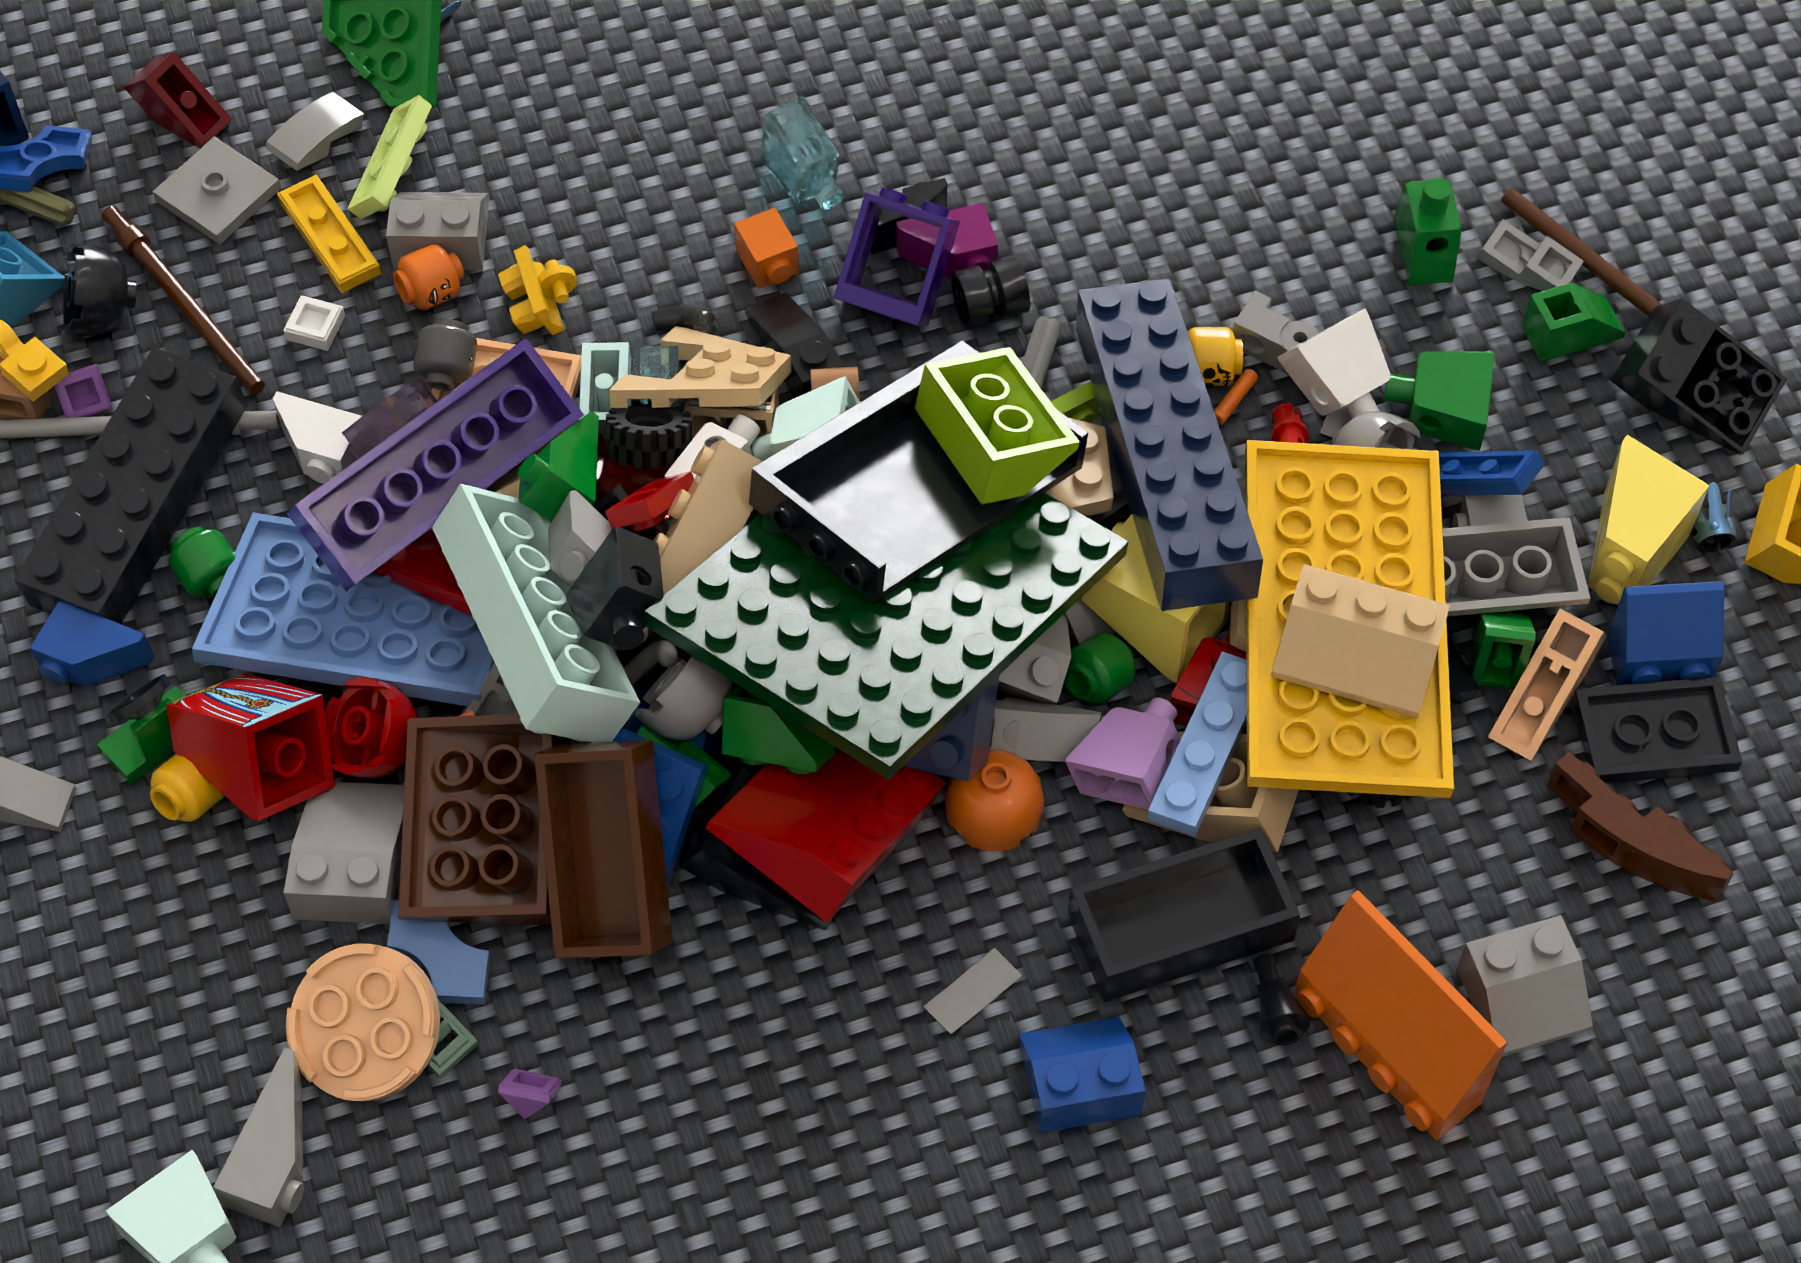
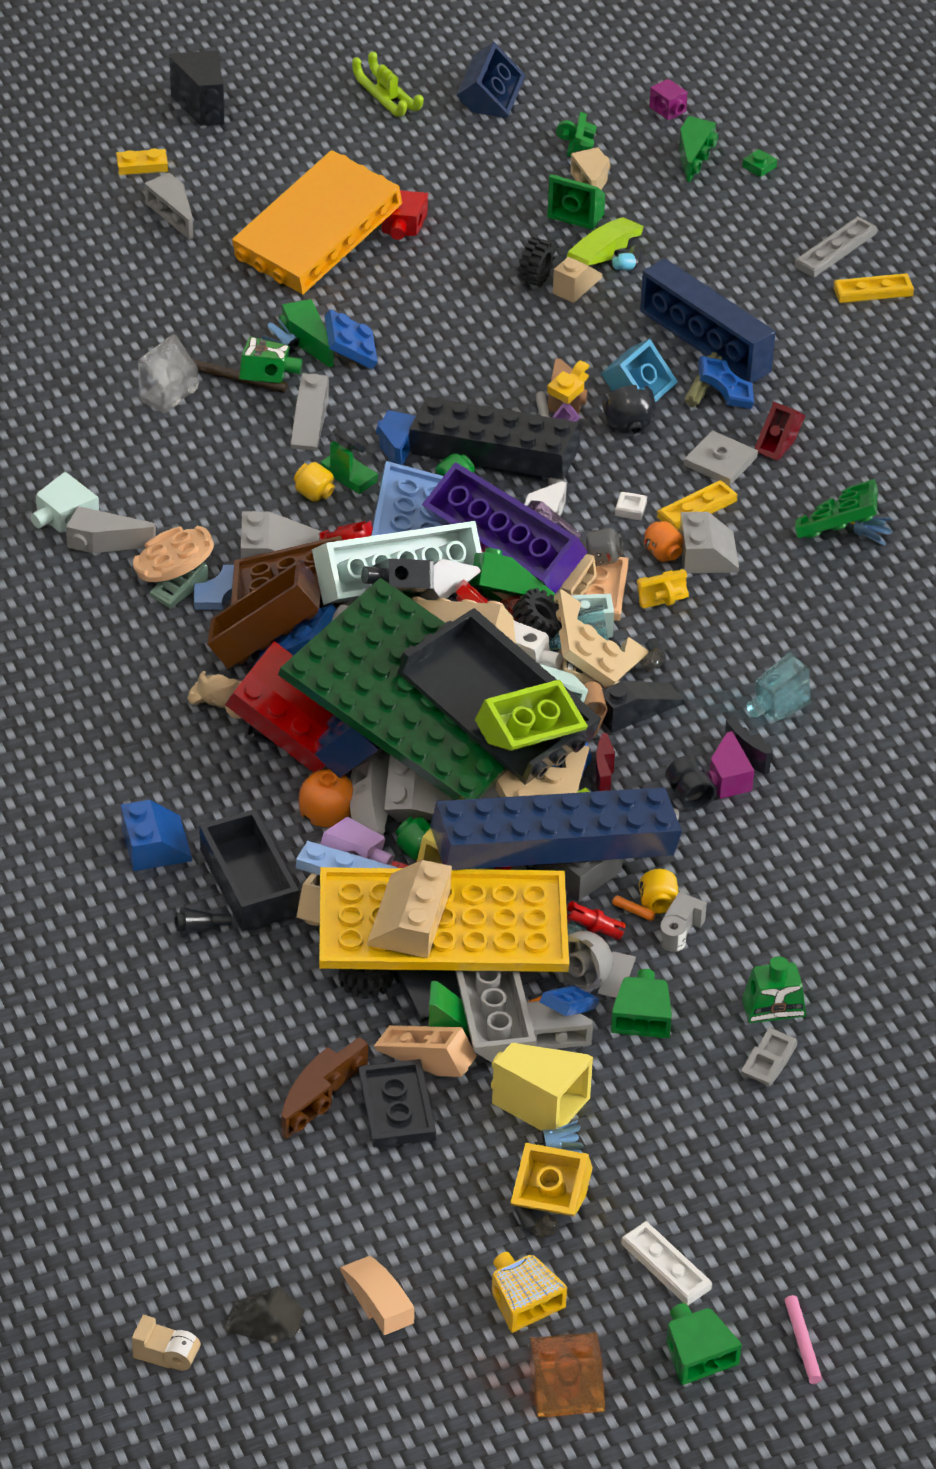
camera: 85 degrees right, 15 degrees down
reddish brown bar [102,205,265,395] -> none
red slope [166,673,335,821] -> none
light grey slope [266,92,364,171] -> none
yellowish green plate [348,95,432,219] -> none
medium lavender slope [498,1068,562,1119] -> none
orange brick [734,207,799,289] -> none
dark purple window [833,187,960,326] -> none
light grey sticker [923,947,1022,1034] -> none
white torso [1277,309,1391,419] -> none
orange slope [1294,890,1507,1141] -> none
light grey slope [1456,915,1593,1057] -> none
reddish brown bar [1501,188,1661,317] -> none
green slope [1522,282,1625,362] -> none
blue slope [1607,581,1725,685] -> none
black slope [1610,298,1787,455] -> none
none -> tan hair [187,671,242,719]

